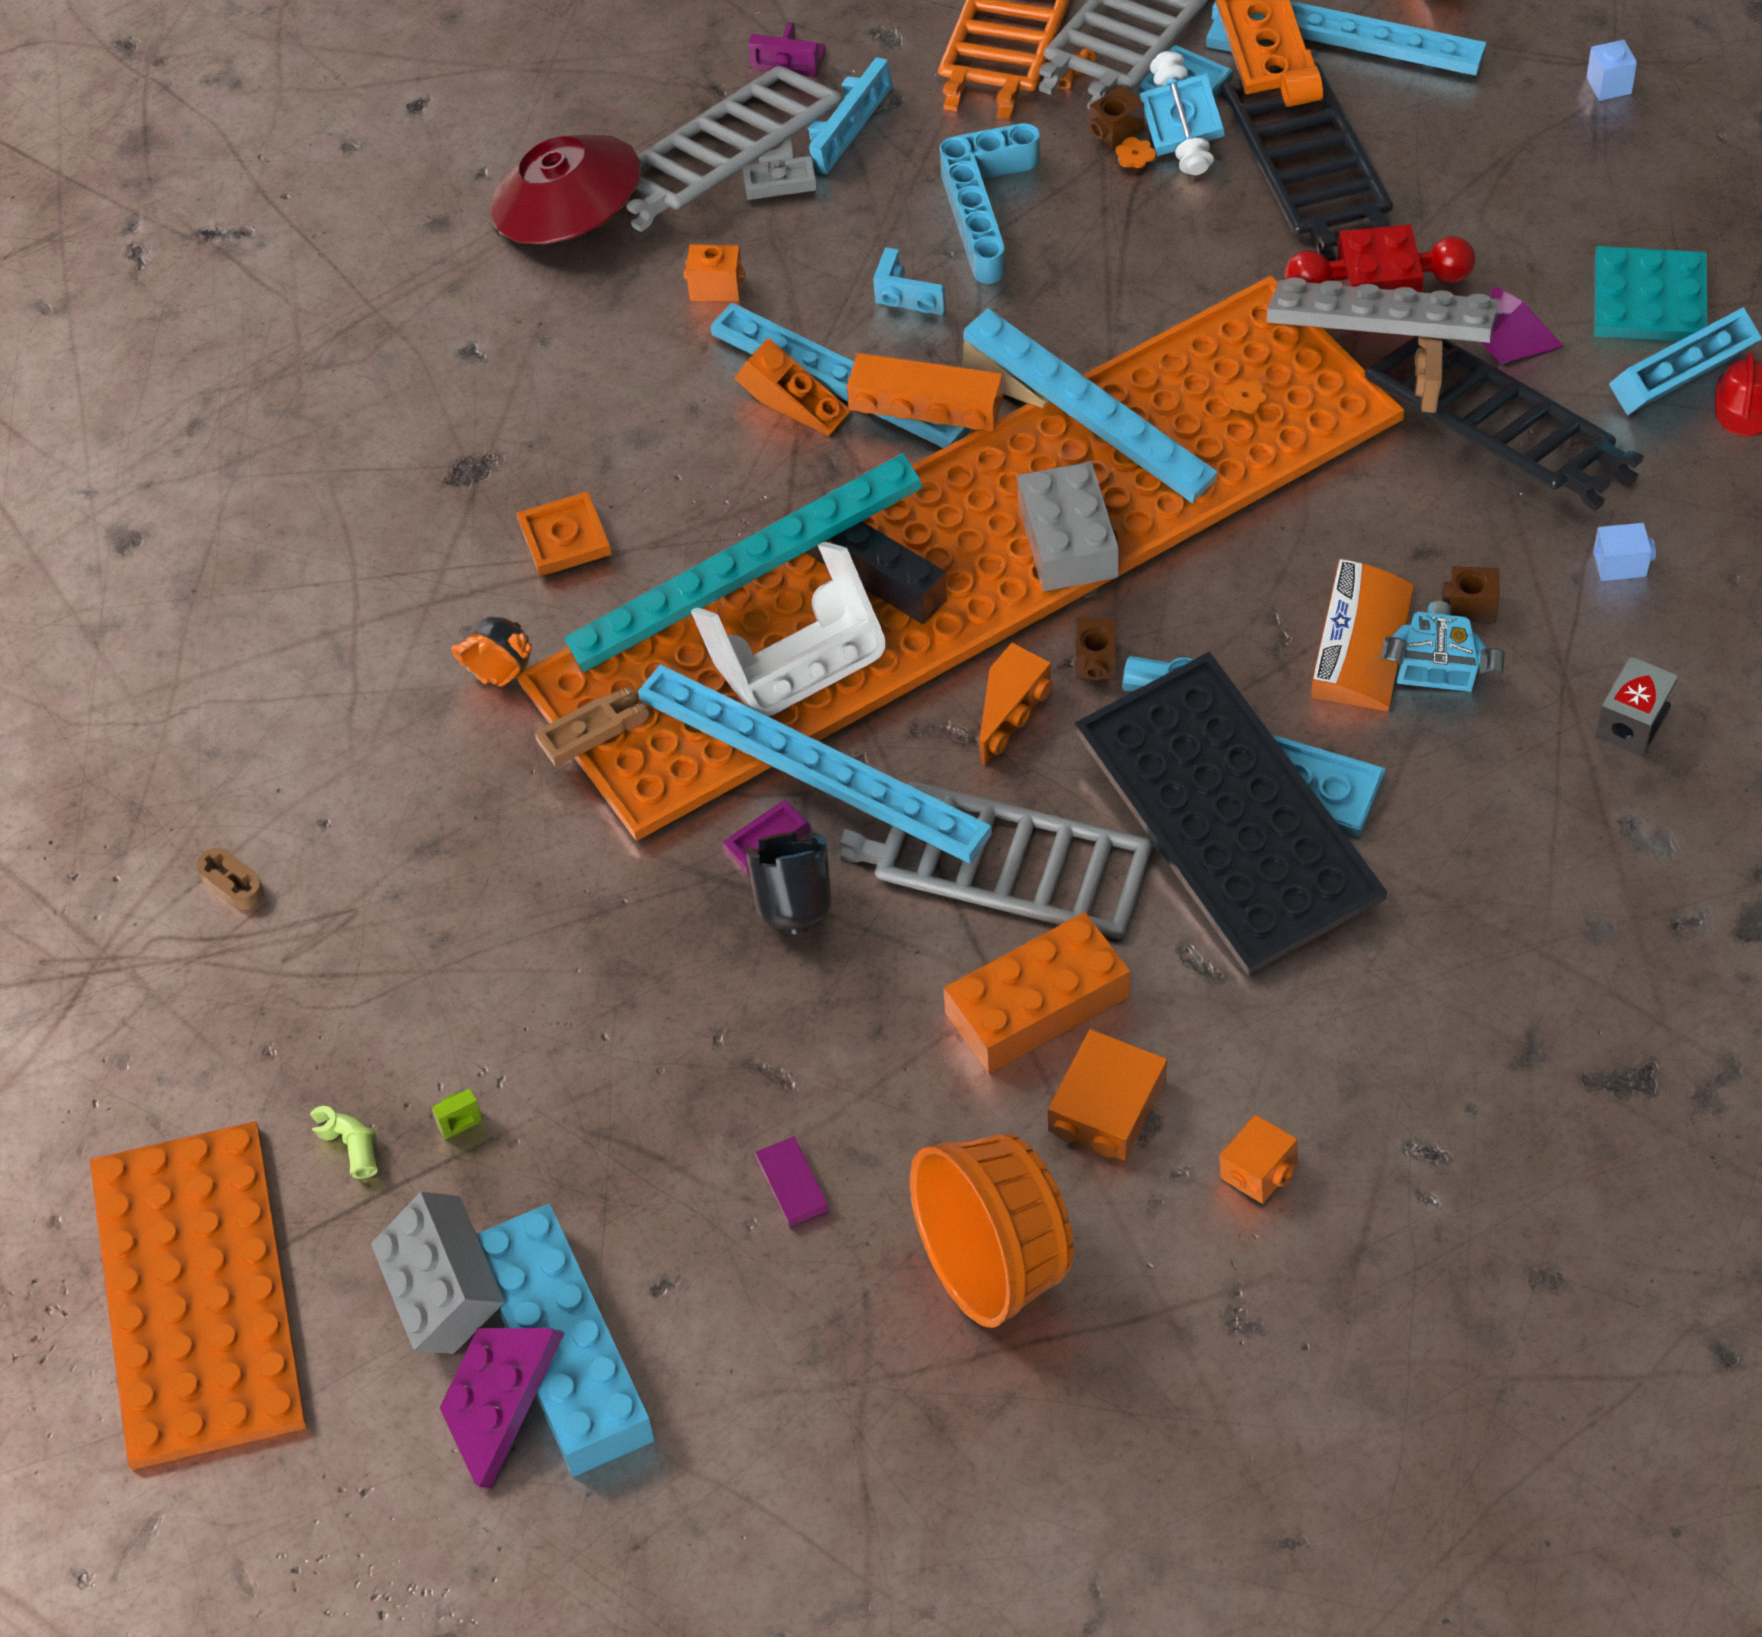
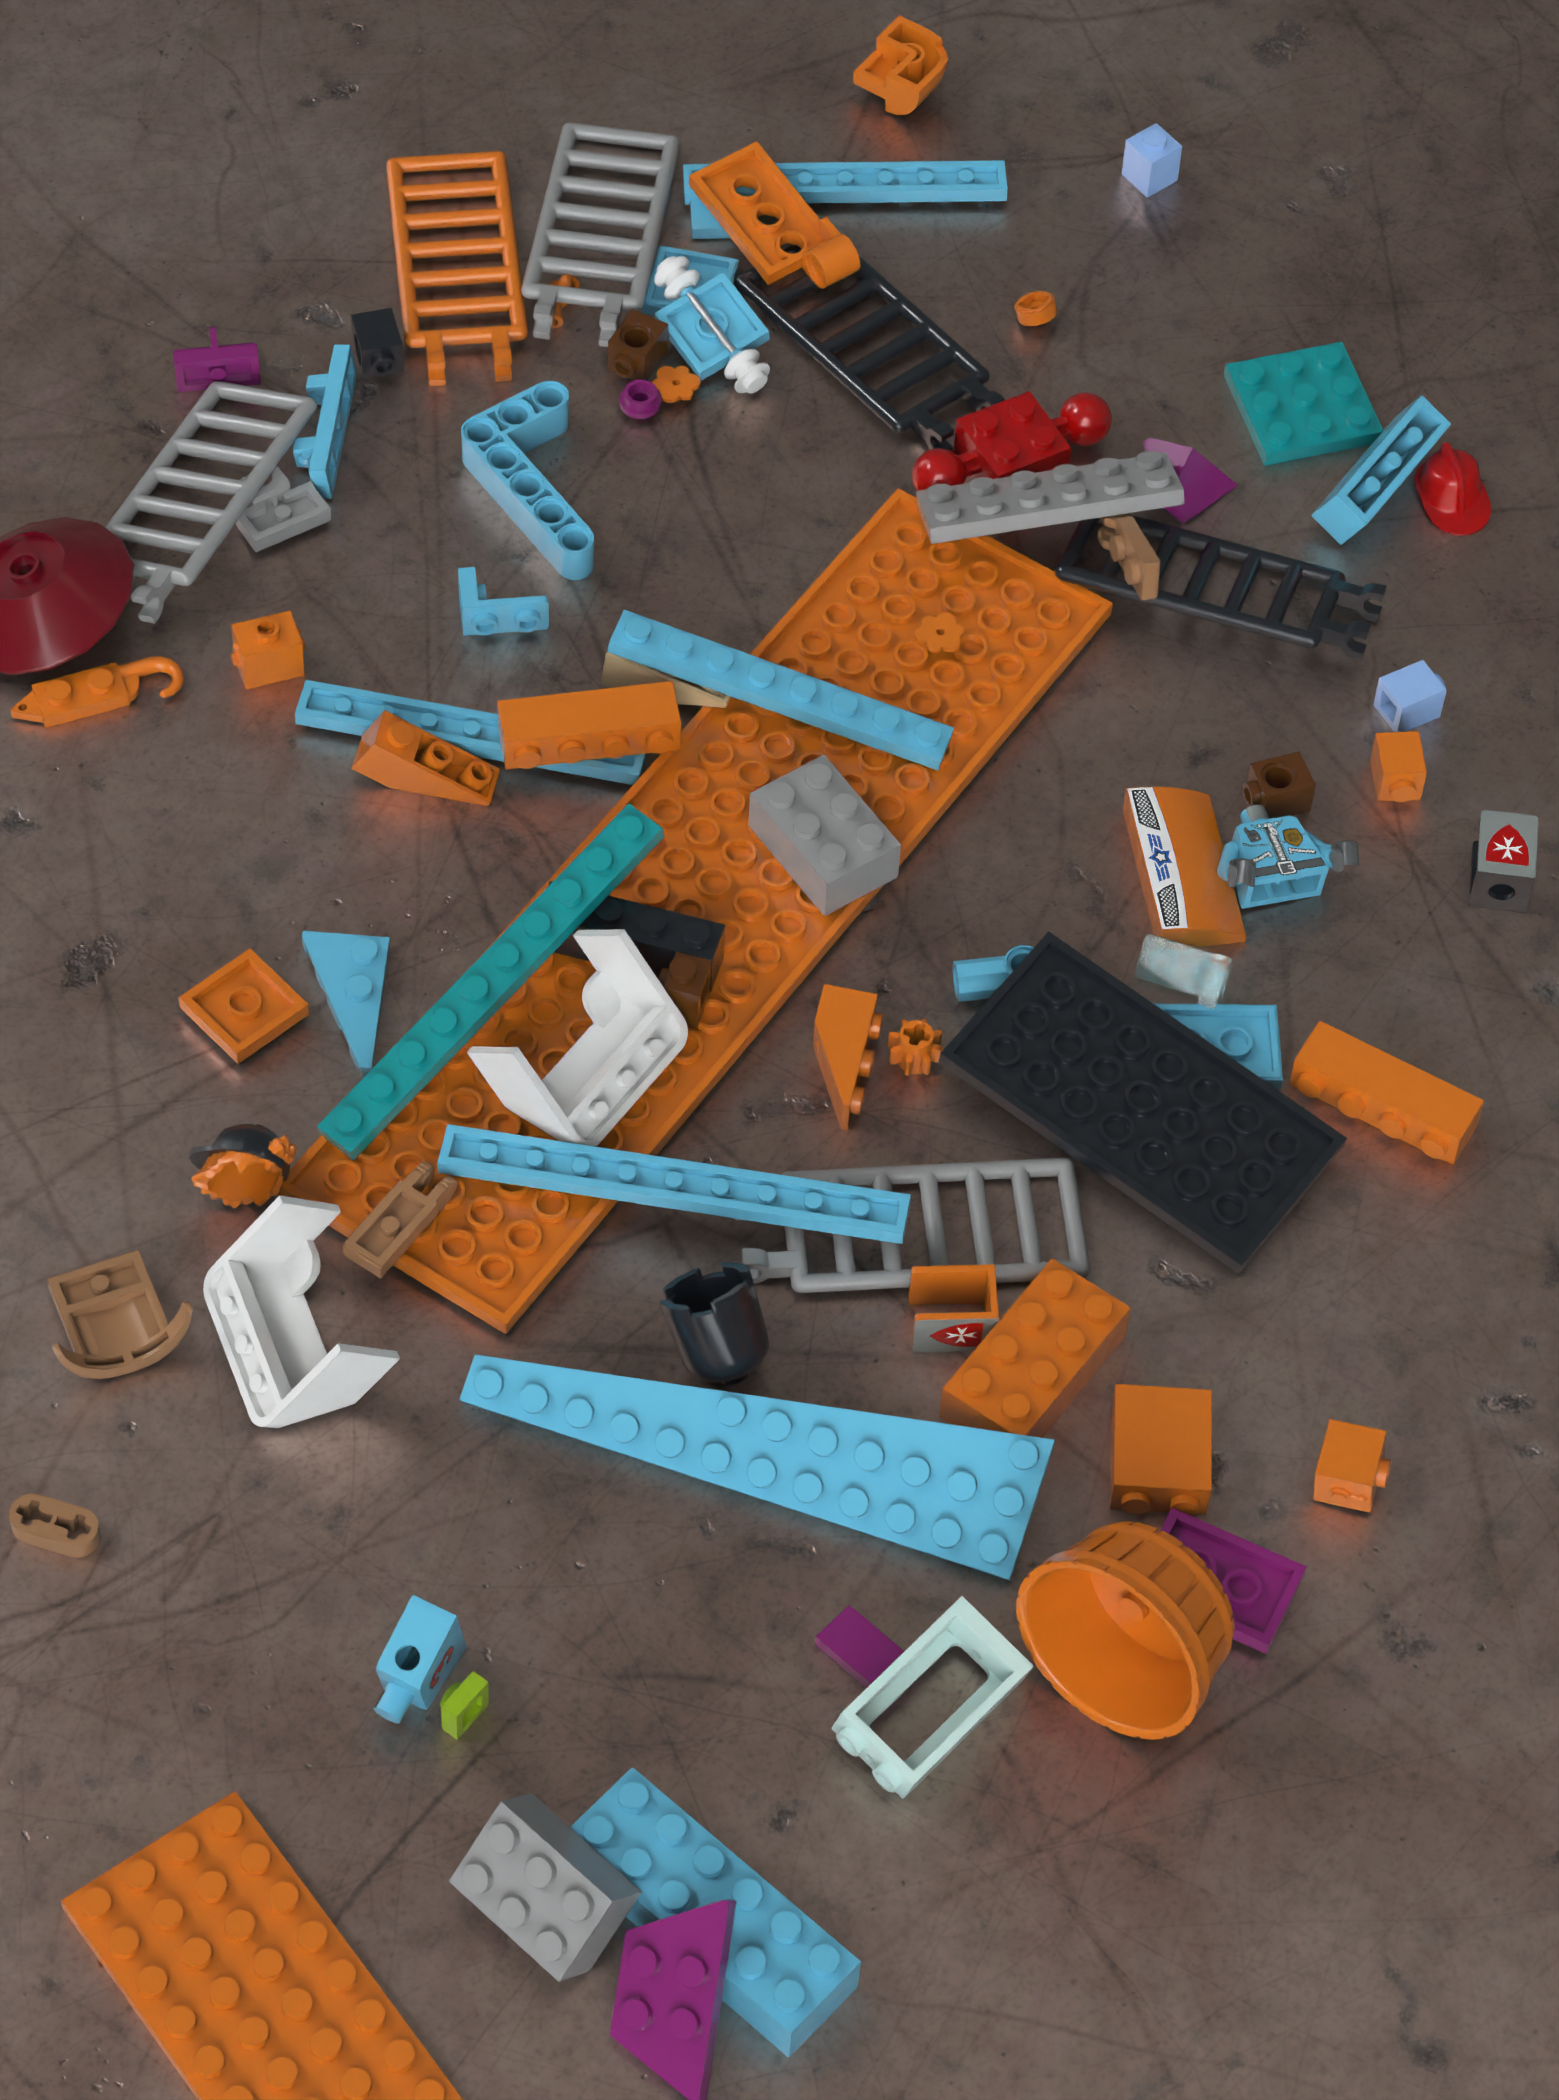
camera: 30 degrees left, 0 degrees up
yellowish green piece [310,1106,378,1179] -> none
magenta tile [722,799,811,875] -> none
reddish brown brick [1076,617,1116,680] -> none
none -> orange plate [11,656,184,728]
none -> medium nougat piece [47,1250,193,1379]
none -> white windscreen [203,1195,400,1428]
none -> medium azure wing [302,931,390,1078]
none -> black brick [351,308,404,379]
none -> medium azure torso [373,1595,467,1723]
none -> medium azure wing [459,1355,1056,1581]
none -> magenta plate [620,379,661,419]
none -> reddish brown brick [659,952,712,1028]
none -> light aqua piece [831,1596,1034,1799]
none -> orange gear [888,1018,944,1076]
none -> orange piece [908,1264,999,1352]
none -> orange tile [1014,291,1058,326]
none -> clear light blue bracket [1135,934,1234,1009]
none -> magenta plate [1160,1508,1307,1654]
none -> orange brick [1289,1020,1485,1165]
none -> orange brick [1370,731,1427,802]

